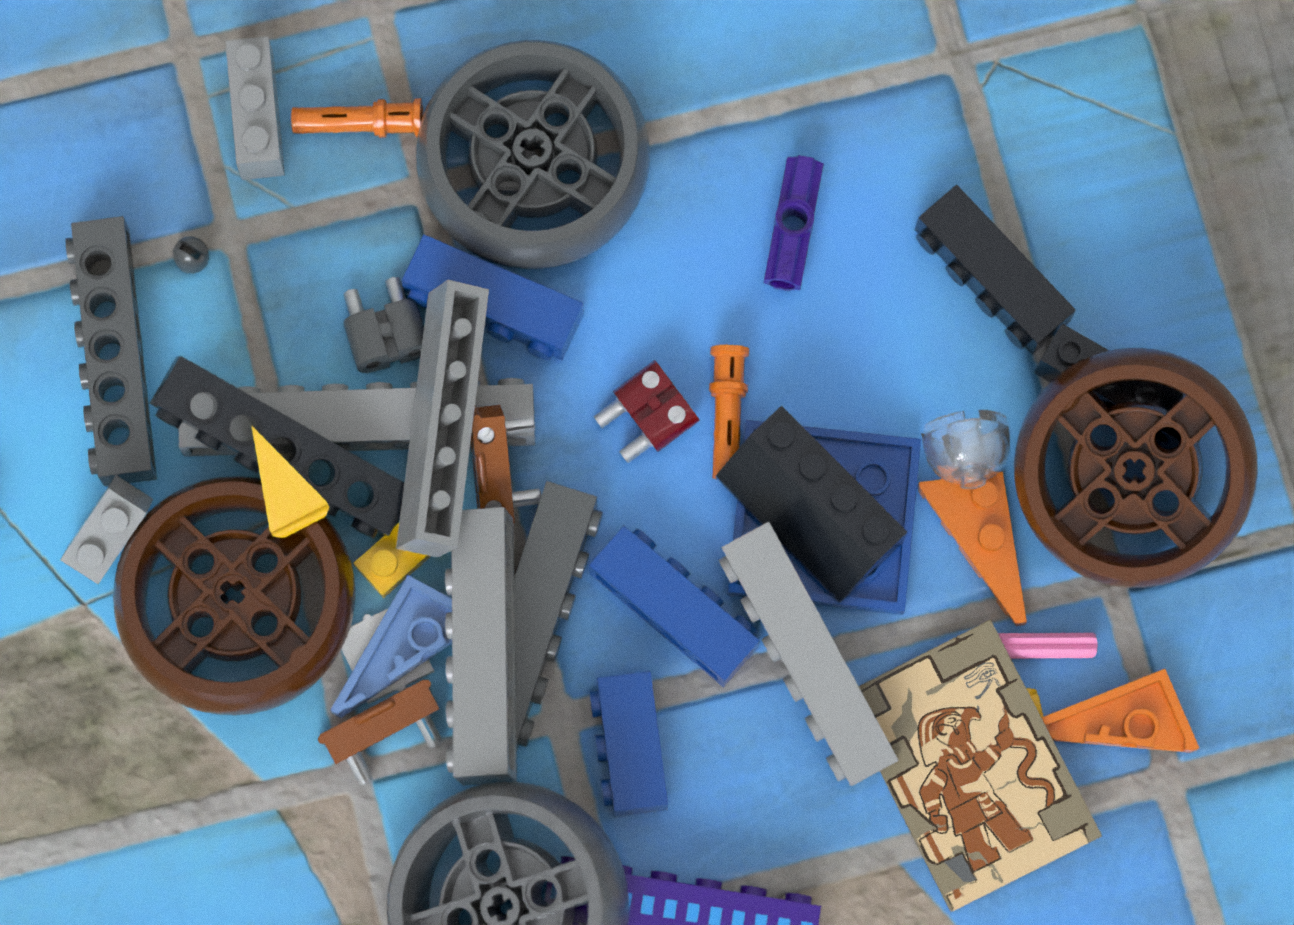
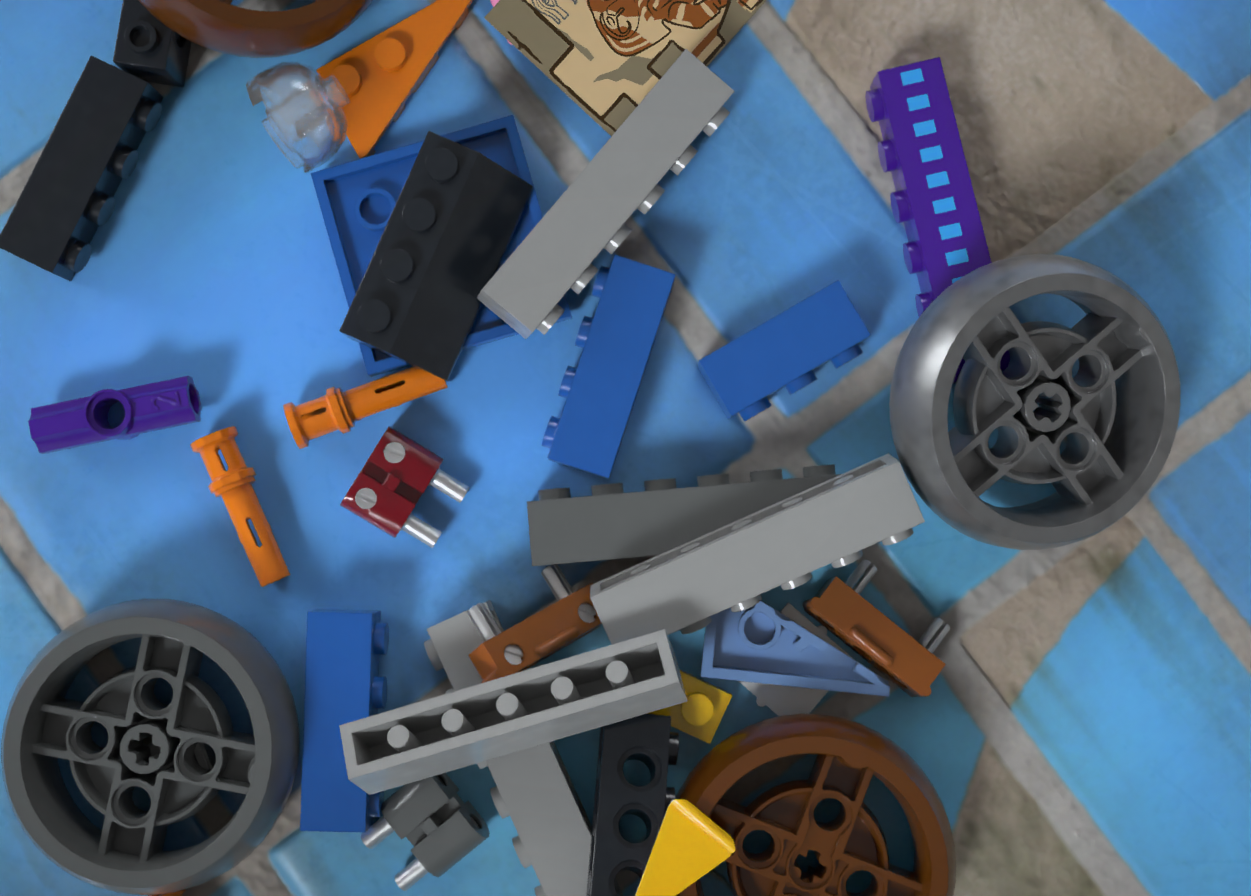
camera: 105 degrees left, 10 degrees up
none -> orange pin [190,426,290,587]

